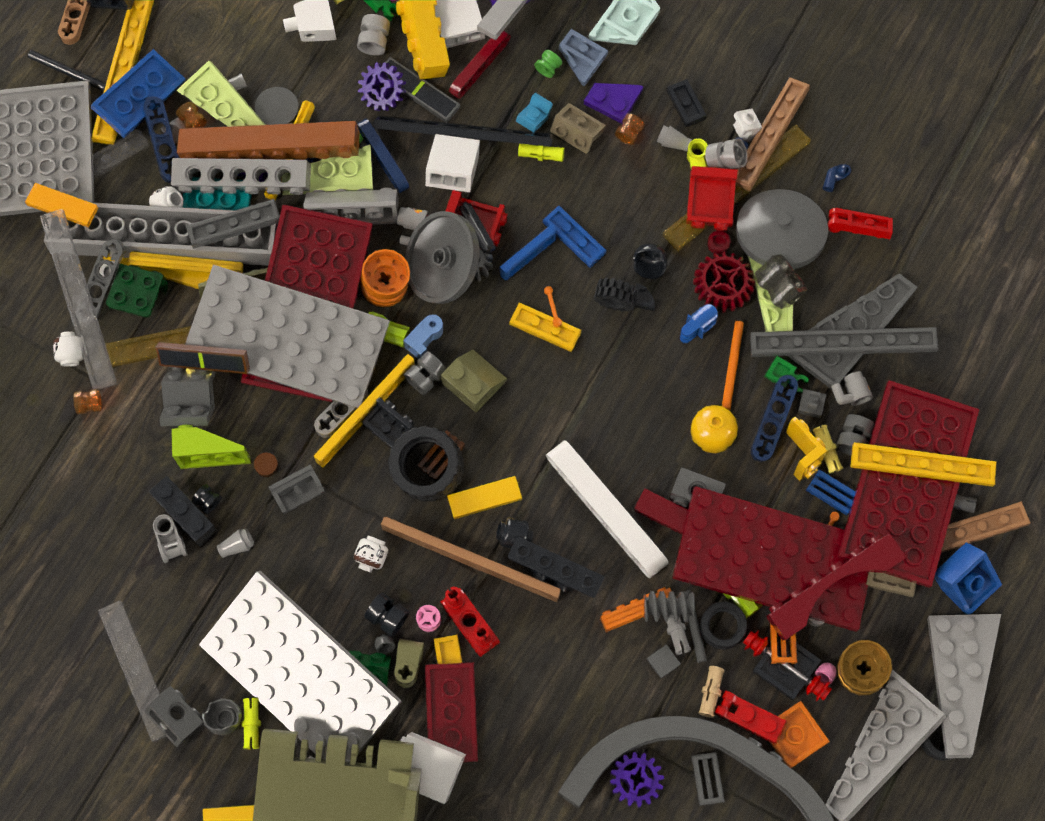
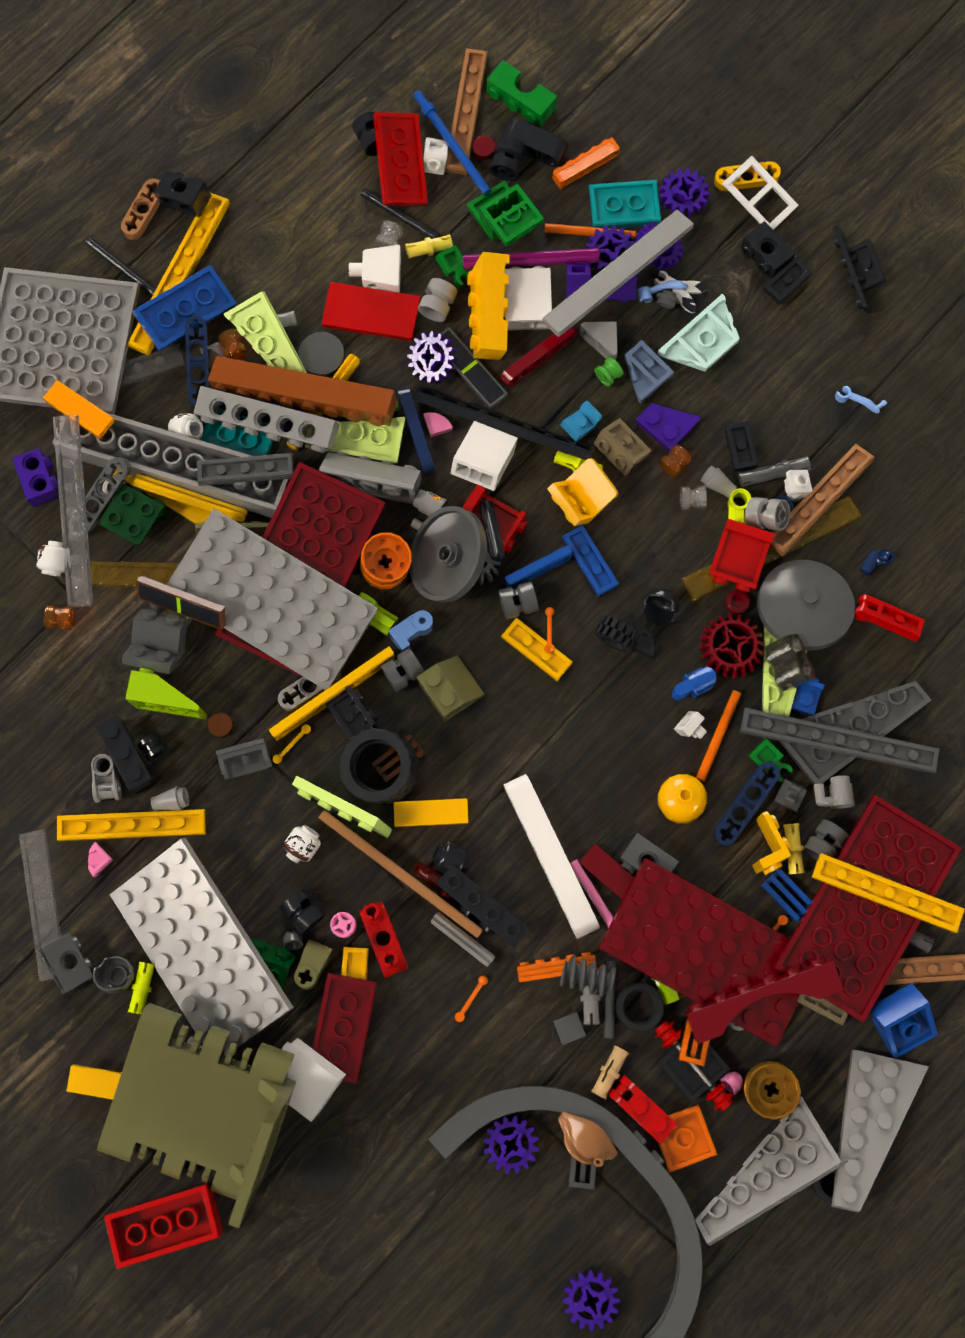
camera: 15 degrees right, 5 degrees up
none -> dark purple brick [12,448,61,507]
none -> yellow tile [57,809,206,841]
none -> bright pink tile [88,842,113,878]
none -> yellow hinge [273,724,311,764]
none -> yellowish green wing [292,776,392,838]
none -> red tile [322,282,421,341]
none -> clear red arm [413,862,451,898]
none -> bright pink tile [423,413,453,437]
none -> light grey axle [431,912,495,967]
none -> orange hinge [455,975,488,1022]
none -> dark grey wheel [498,581,539,620]
none -> yellow bracket [547,458,618,526]
none -> medium nougat hat [558,1112,618,1167]
none -> bright pink bar [570,859,614,928]
none -> light grey slope [579,322,617,360]
none -> white tile [674,711,707,739]
none -> clear wheel [680,486,707,510]
none -> dark grey pin [738,456,811,488]
none -> blue bracket [791,676,825,716]
none -> light blue piece [835,386,887,414]

